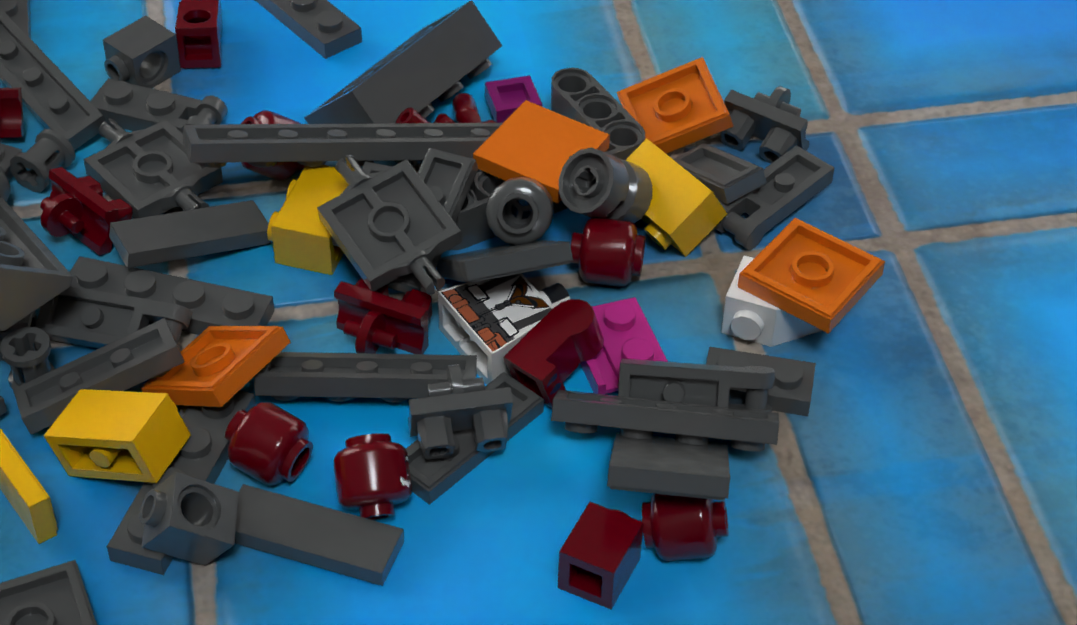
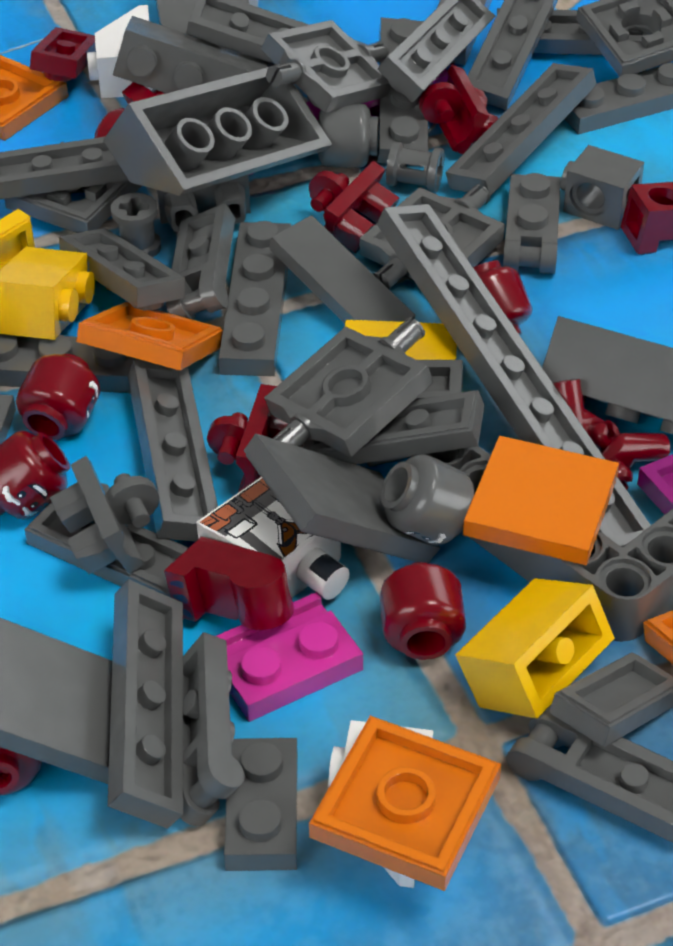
camera: 80 degrees right, 0 degrees up
dark grey wheel [559,148,652,223] -> none

